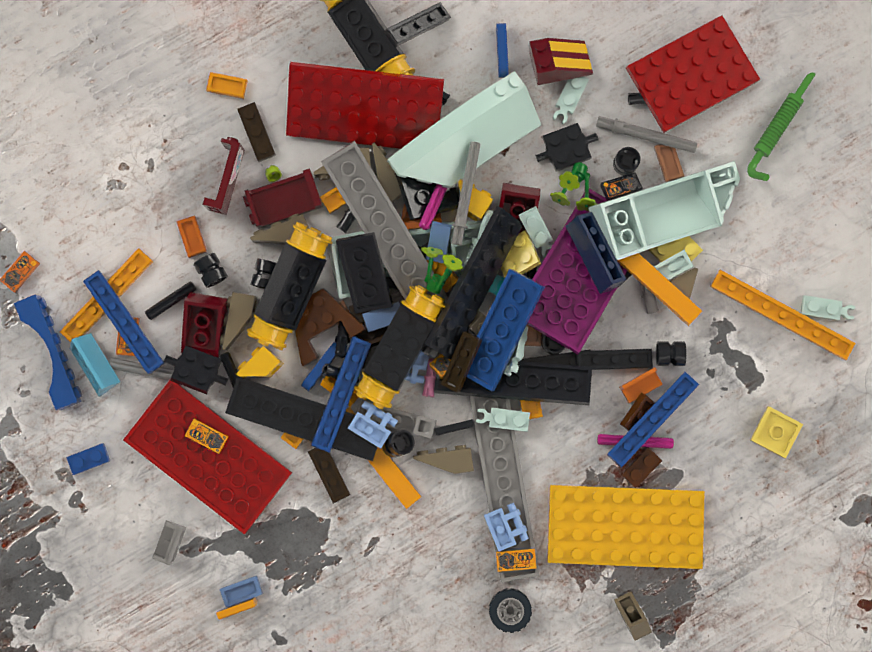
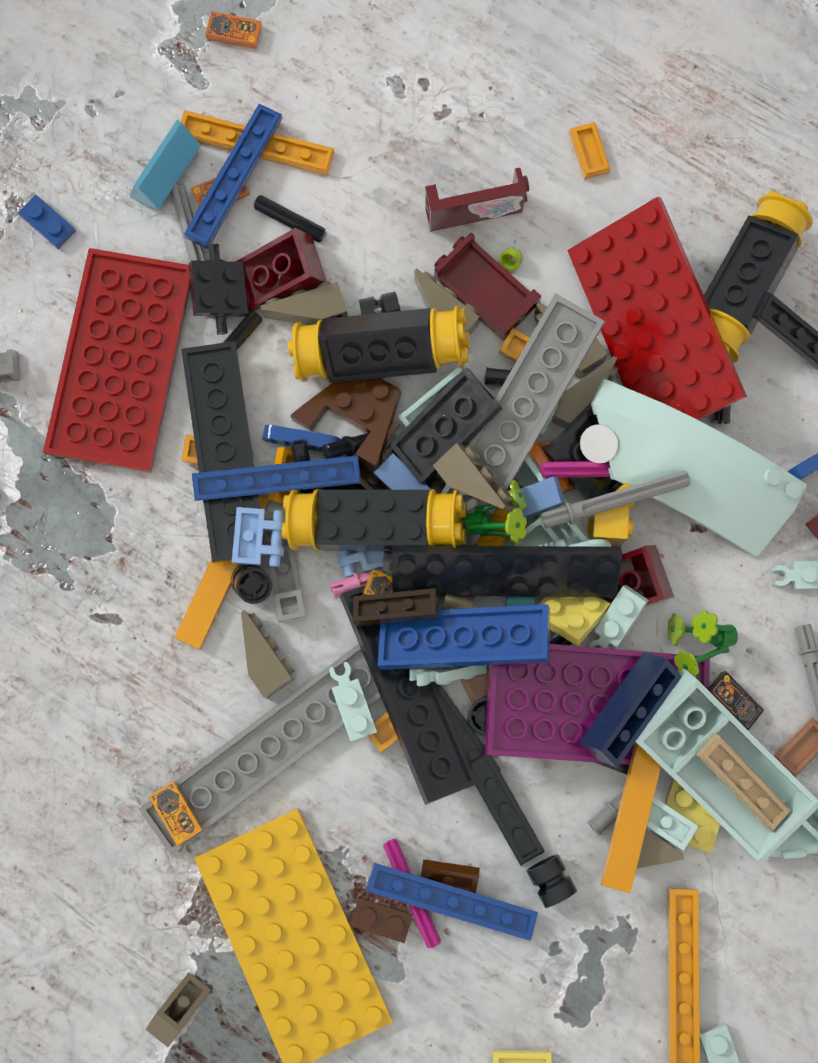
camera: 65 degrees right, 5 degrees down
blue arch [14,294,82,410] -> none
orange tile [176,215,207,258] -> none
tile [185,419,229,454] -> none
black wheel [193,253,228,288] -> none
yellow slope [236,346,284,378] -> none
dark brown plate [237,102,276,162] -> none
dark brown plate [308,448,351,504] -> none
black tile [435,419,474,436] -> none
light blue plate [484,502,529,551] -> none
black wheel [489,588,532,633] -> none
black plate [535,123,598,172] -> none
black wheel [613,147,641,176] -> none
orange panel [619,367,663,403] -> none
none -> dark tan slope [433,443,515,512]
none -> white sticker [580,425,618,463]
none -> tan tile [696,733,791,832]

